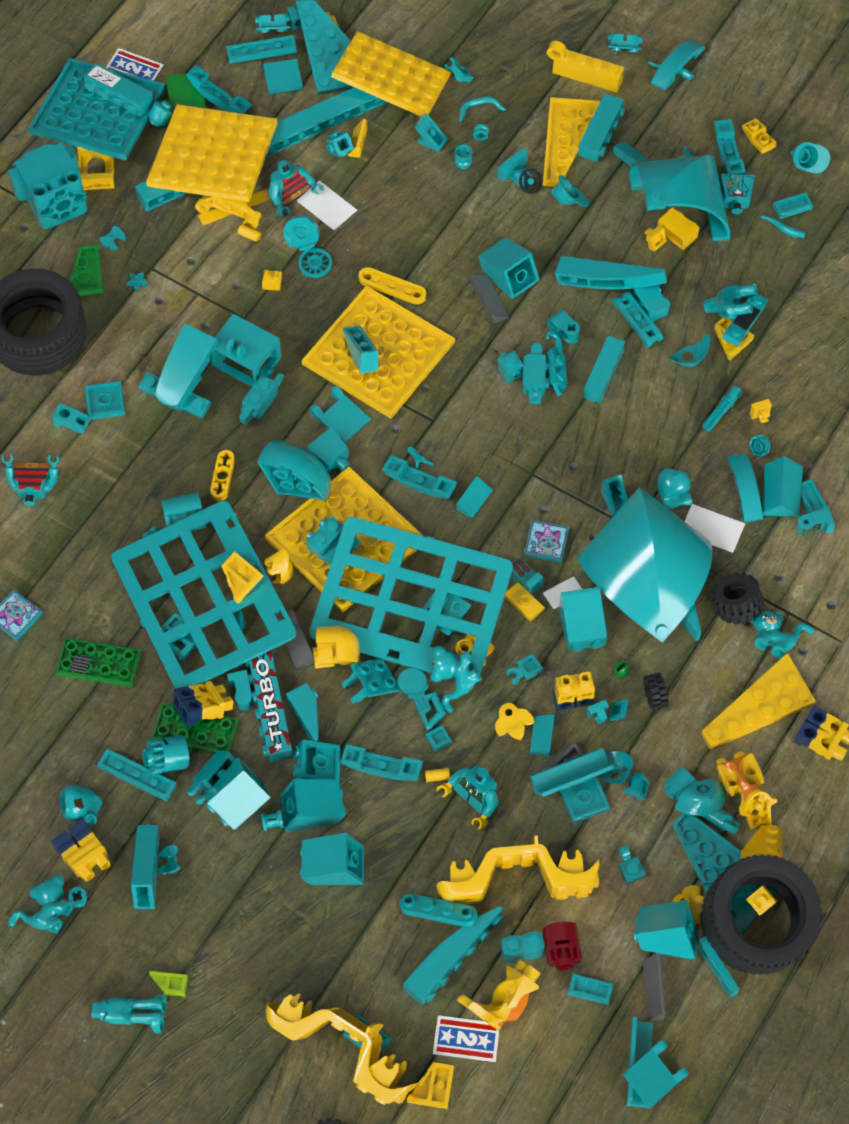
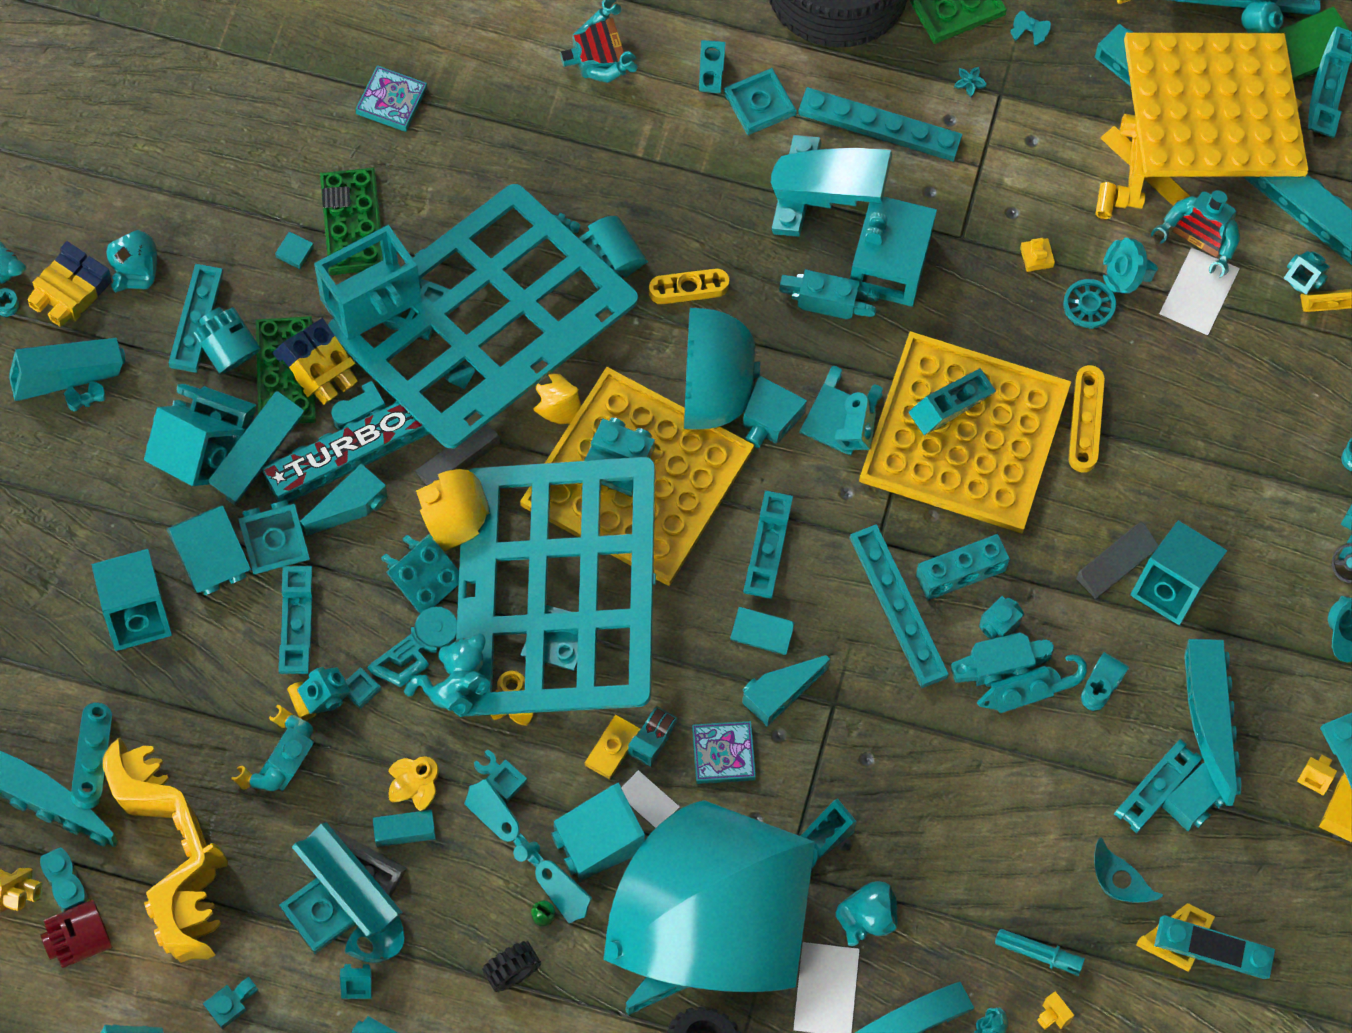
camera: 70 degrees right, 5 degrees up
yellow wing [222,551,263,604] -> none
teal bush [261,810,284,831] -> none
teal bar [407,446,434,469] -> none
yellow hips [552,672,595,711] -> none
teal plate [568,973,613,1005] -> none
teal brick [583,336,625,403] -> none
teal tile [585,700,609,725] -> none
teal slope [609,699,628,722] -> none
teal connector [704,283,757,320] -> none
none -> teal panel [209,391,304,506]
none -> teal tile [275,232,314,269]
none -> teal brick [297,667,351,714]
none -> teal piece [314,225,422,340]
none -> teal piece [464,779,592,924]
none -> teal slope [742,655,830,727]
none -> teal plate [798,87,963,162]
none -> teal leg [835,392,876,450]
none -> teal plate [850,524,949,689]
none -> teal brick [916,534,1010,601]

